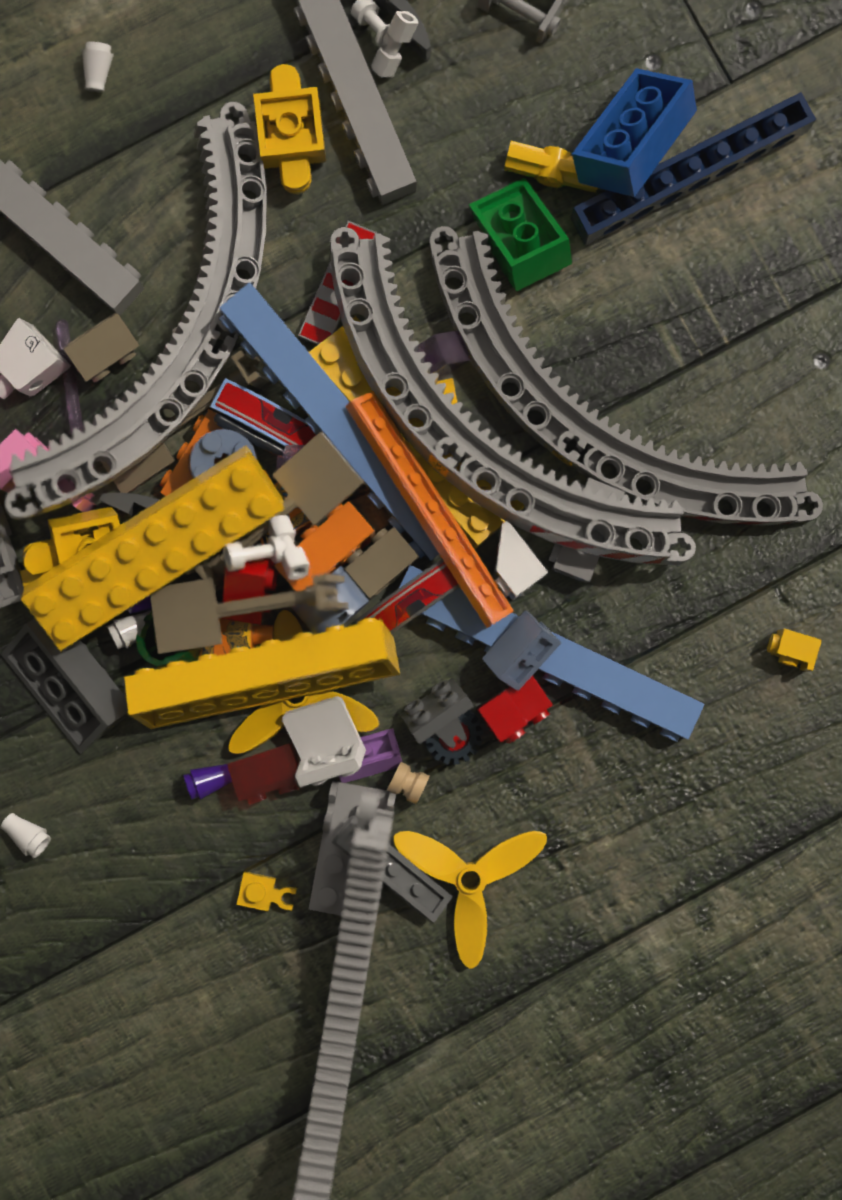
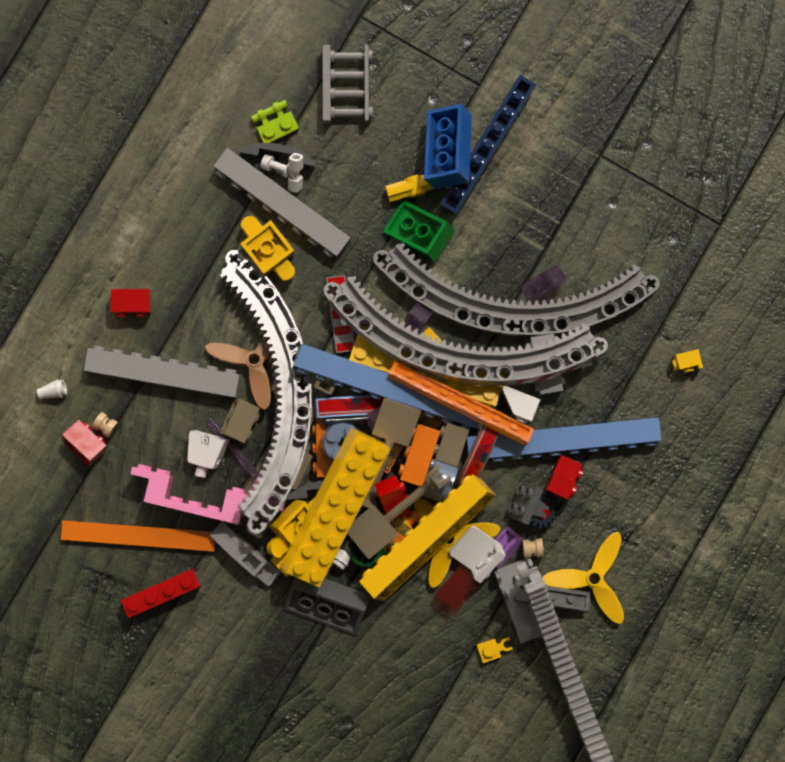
camera: 30 degrees left, 0 degrees up
white cone [1,813,51,858] -> none
white cone [82,42,113,92] -> none
dark purple cone [183,764,234,800] -> none
white bar [224,515,309,580] -> none
sand blue hinge [482,610,562,691] -> none
none -> red brick [111,289,151,317]
none -> medium nougat piece [205,335,293,411]
none -> clear purple slope [520,265,568,302]

